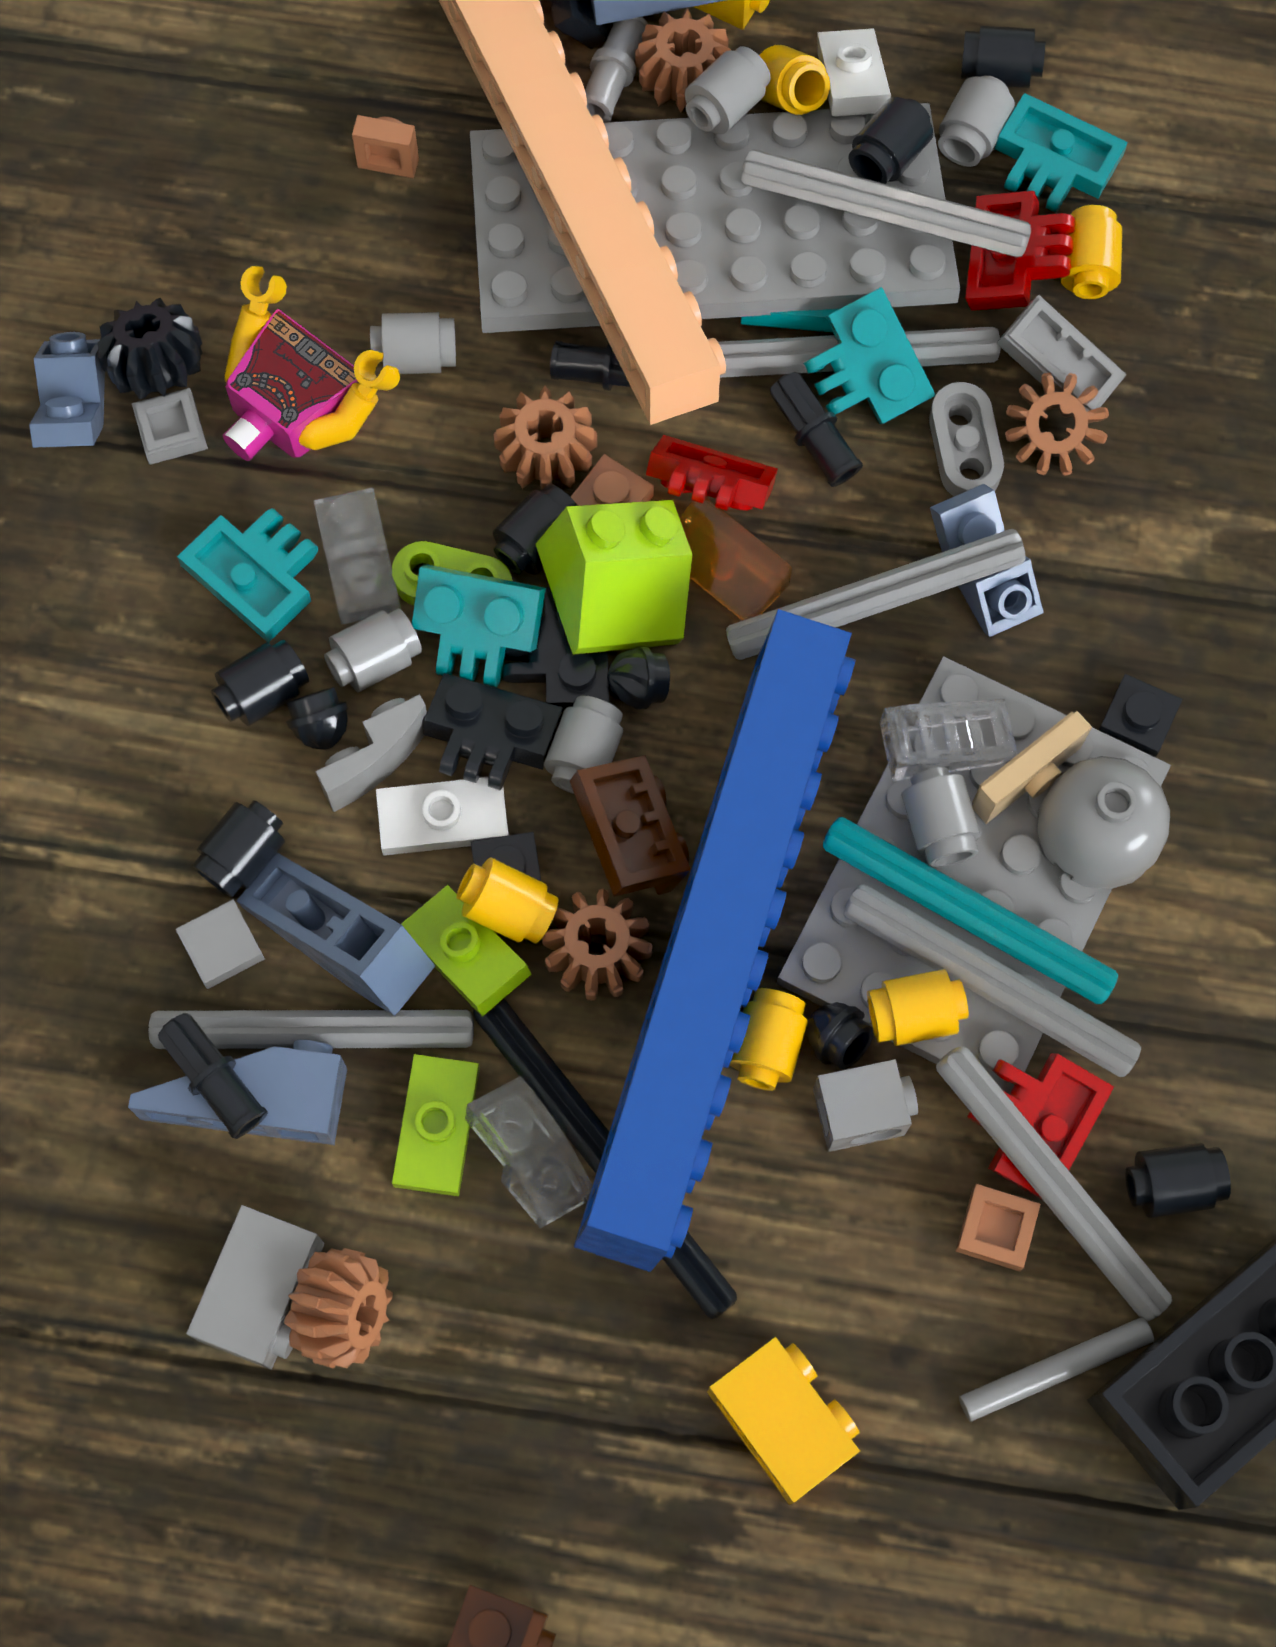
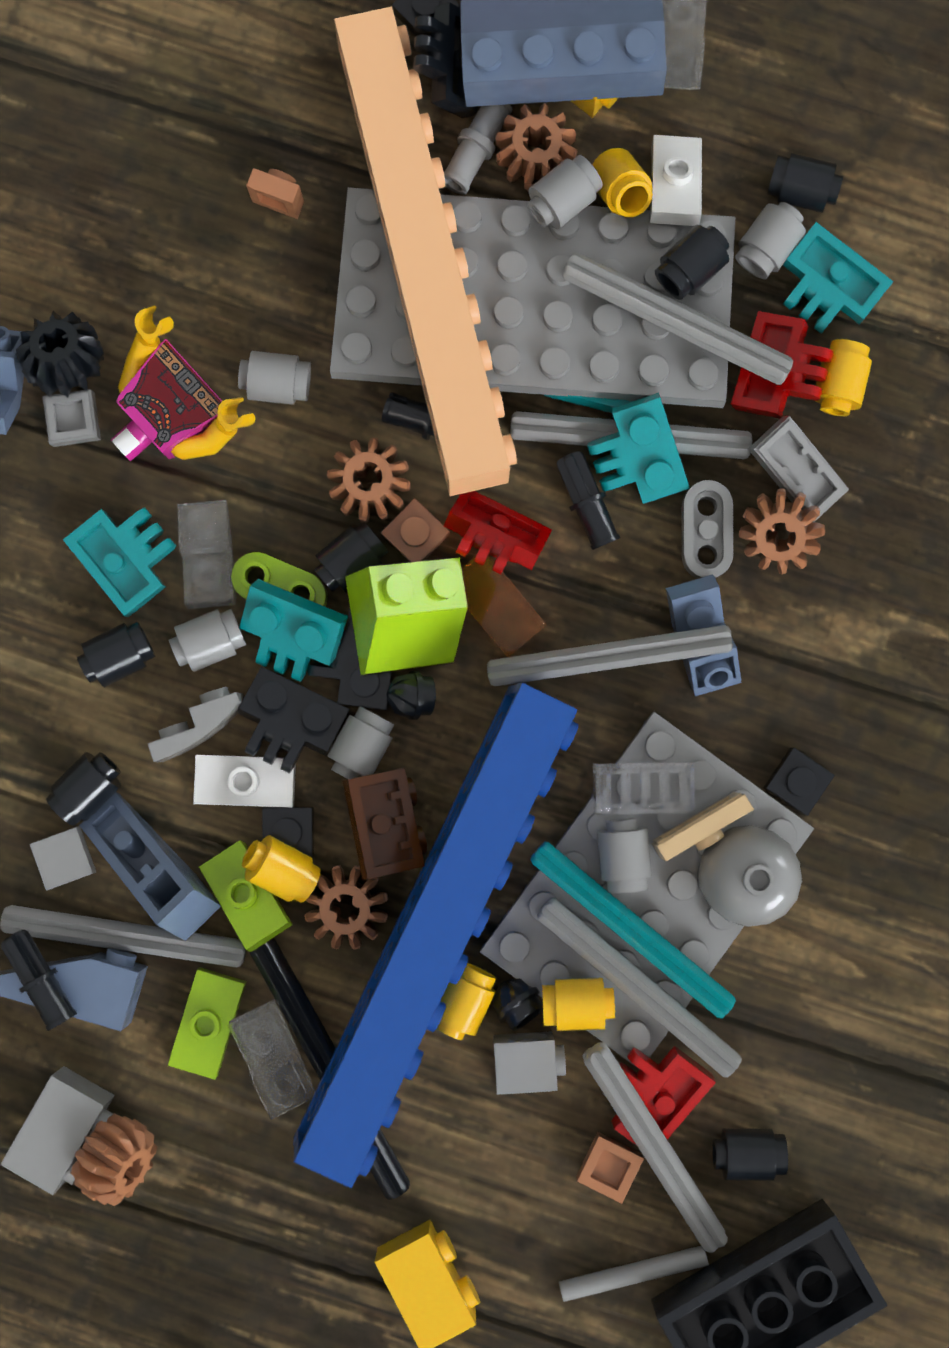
camera: 10 degrees right, 15 degrees up
black plate [286,687,348,750] -> none

